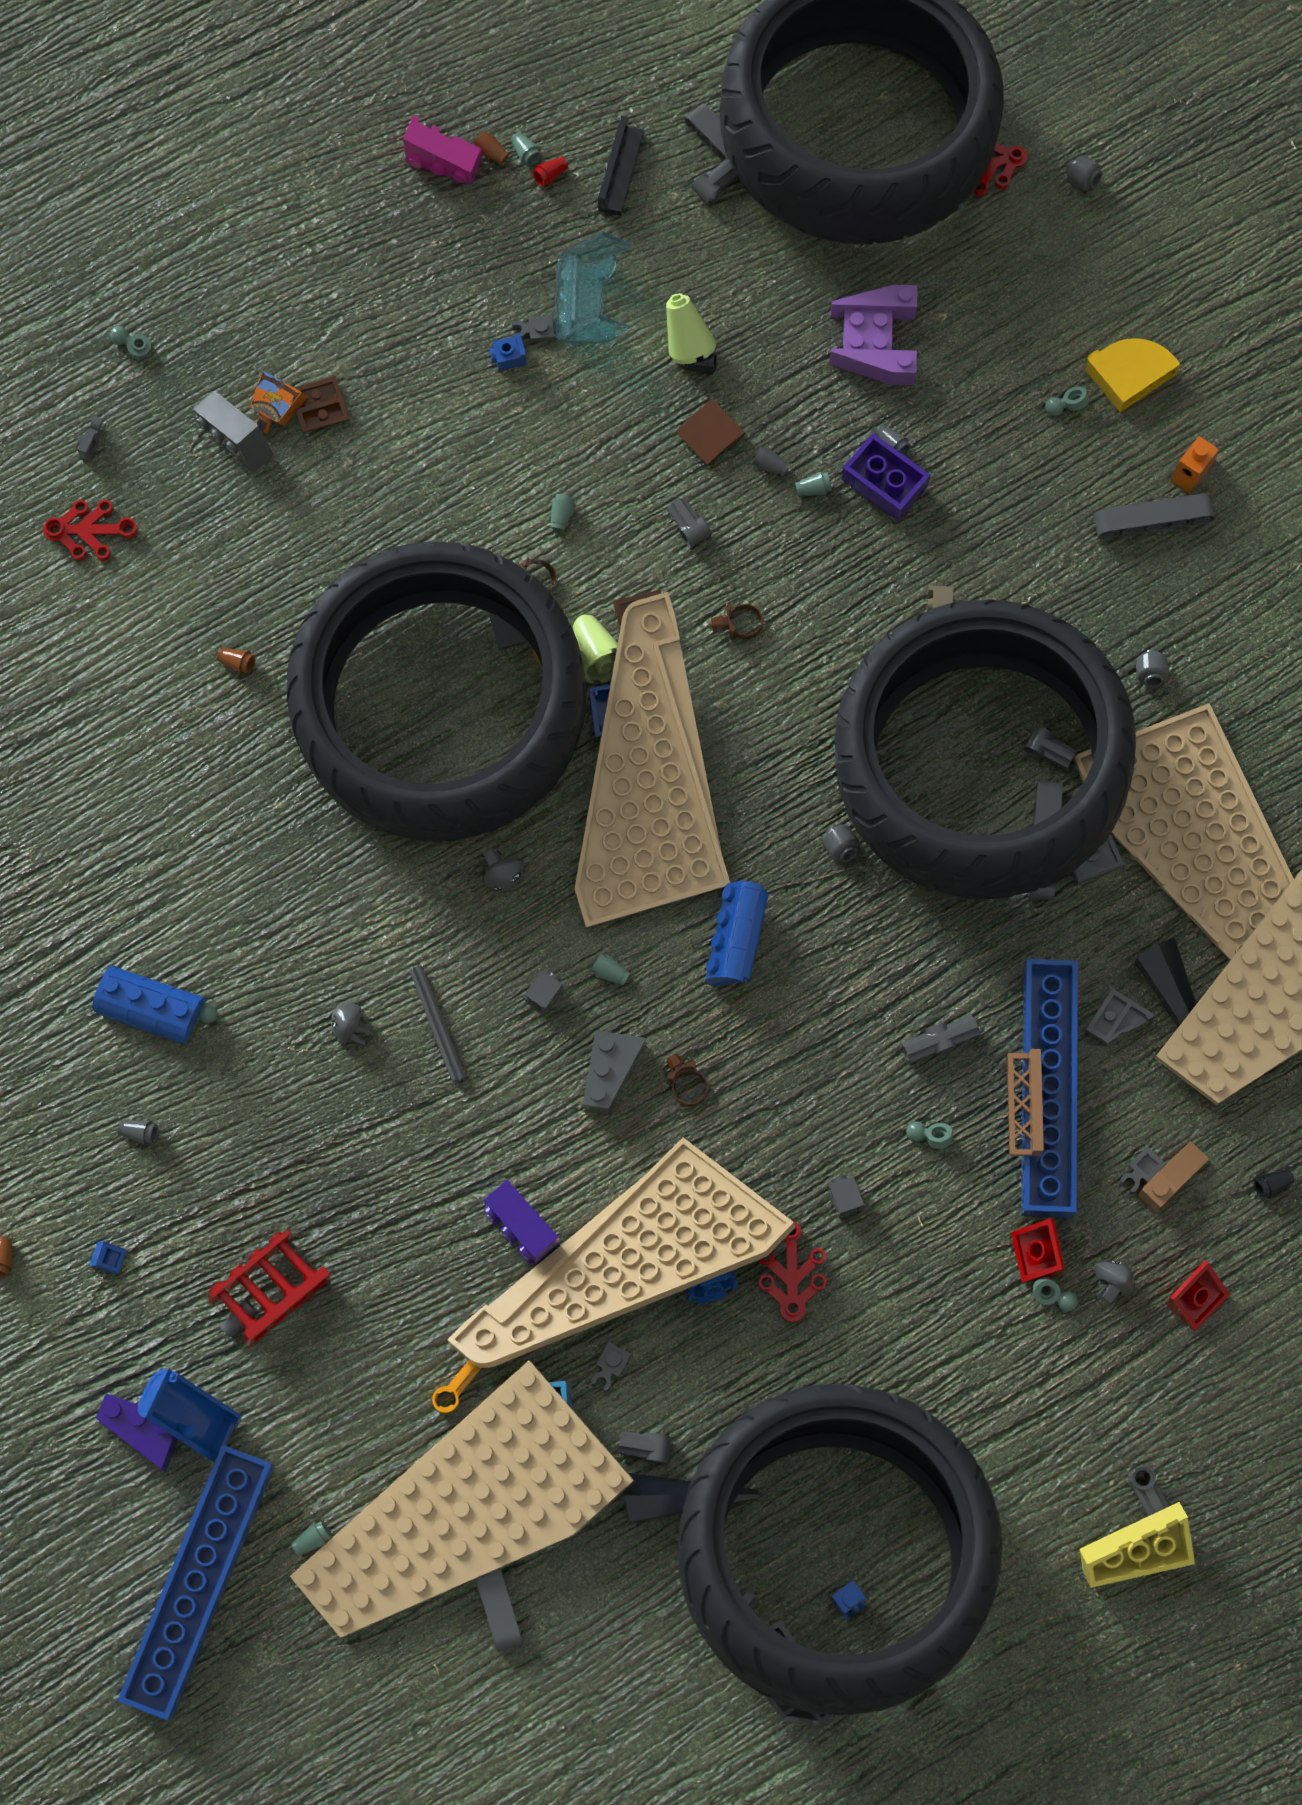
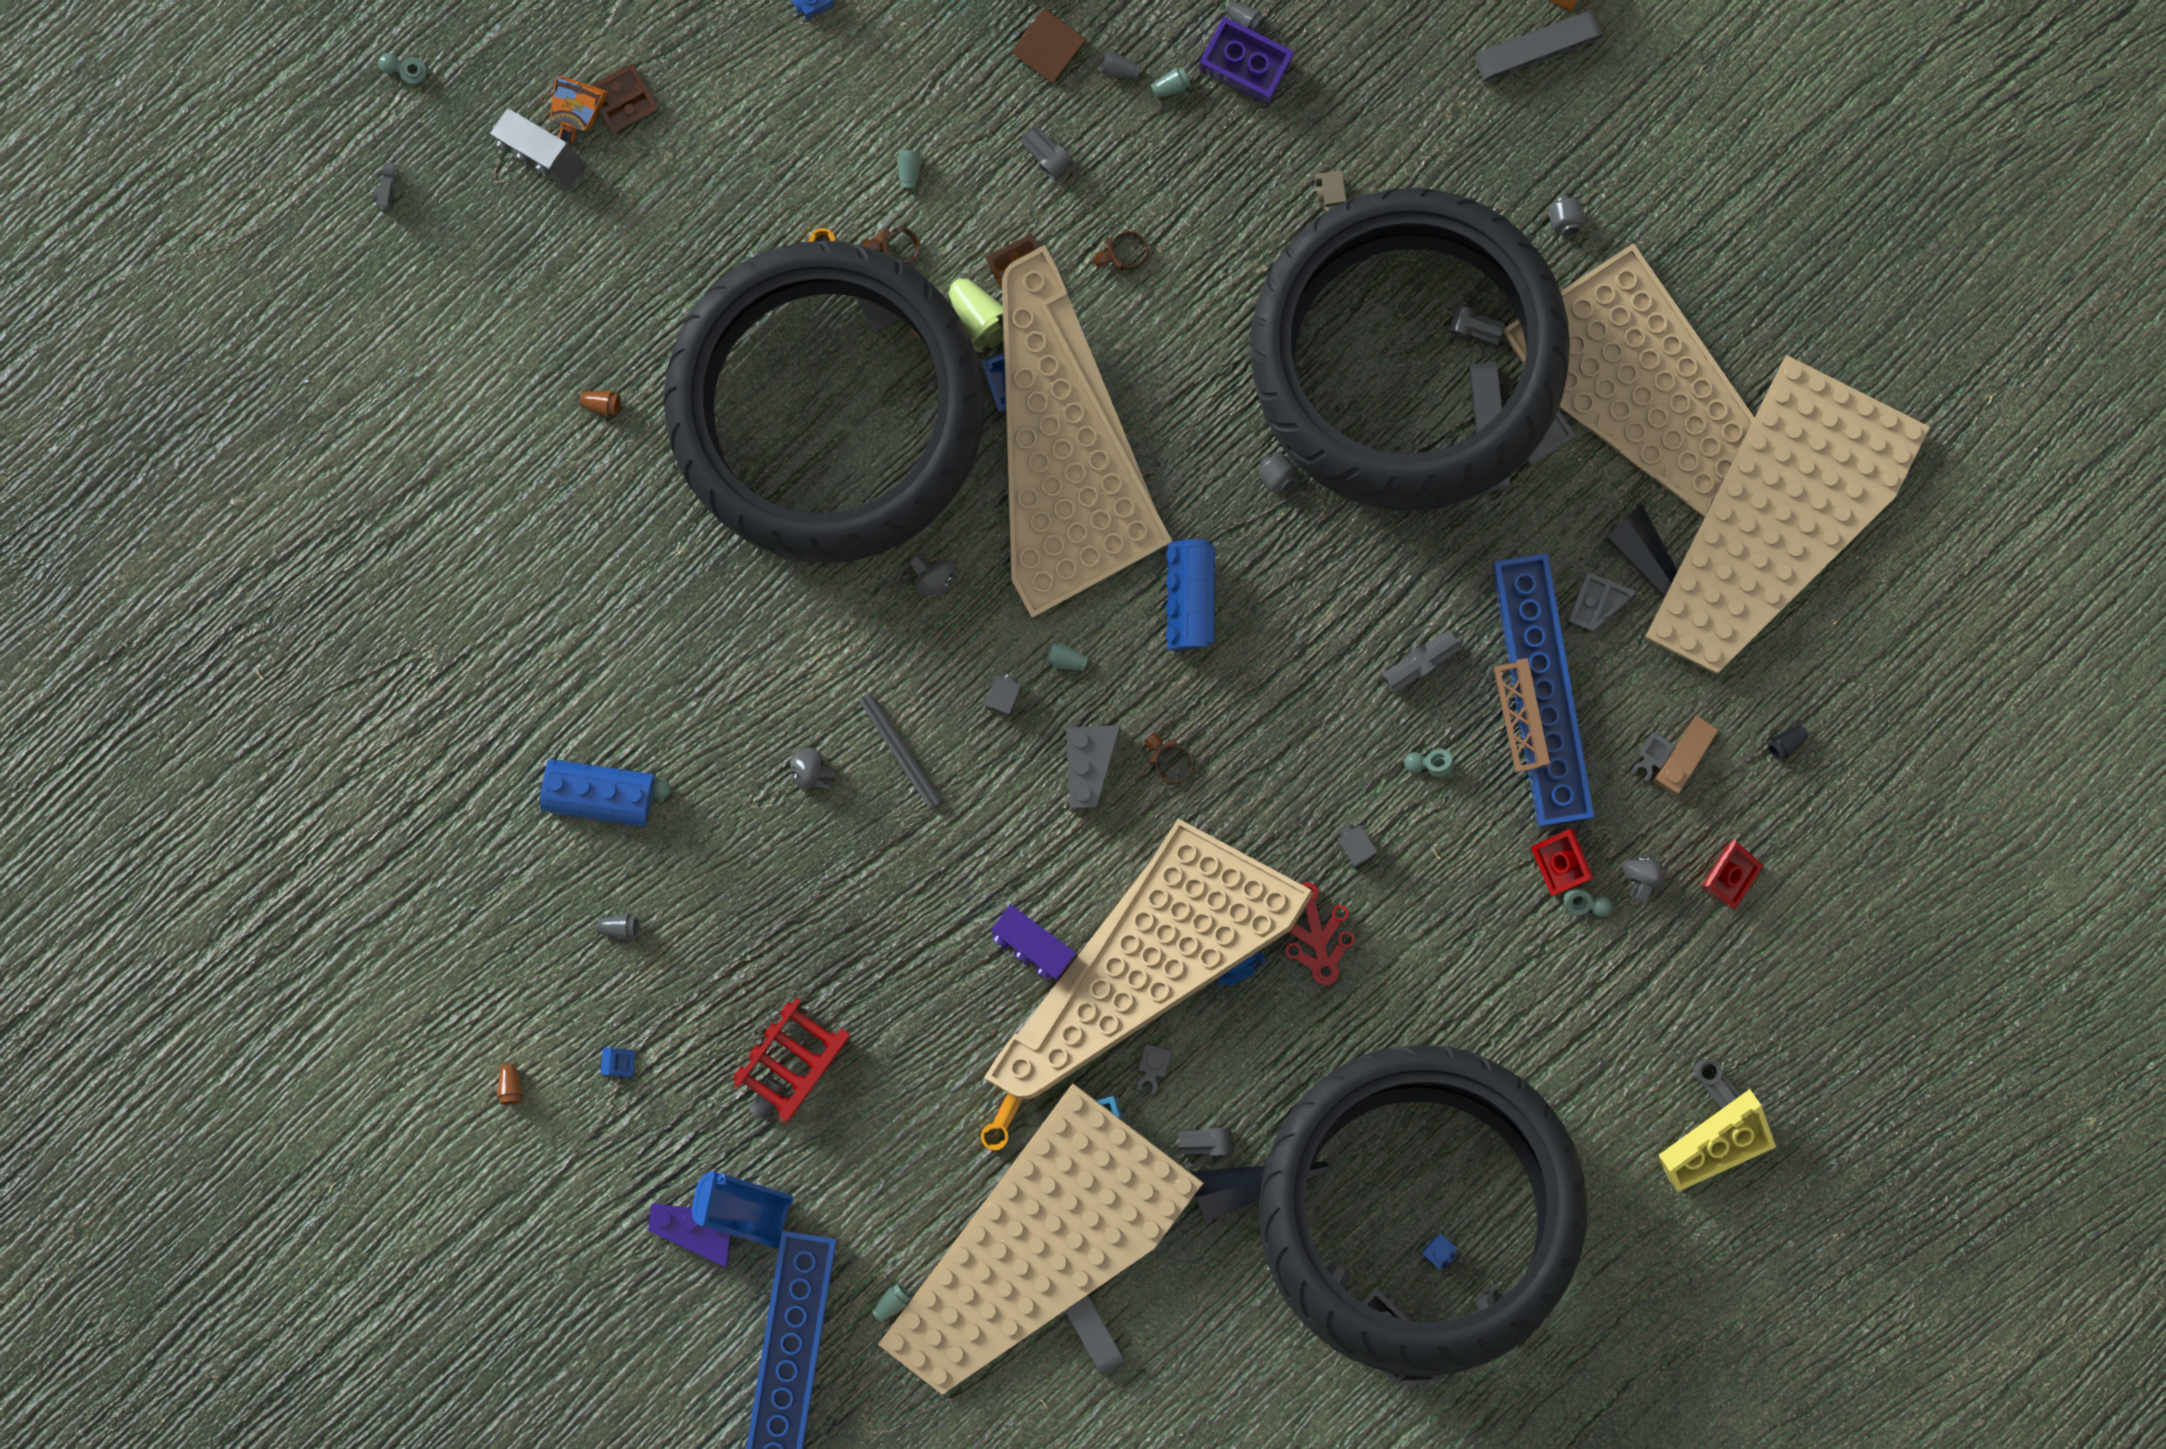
camera: 10 degrees left, 10 degrees up
red plant [43,500,138,562] -> none

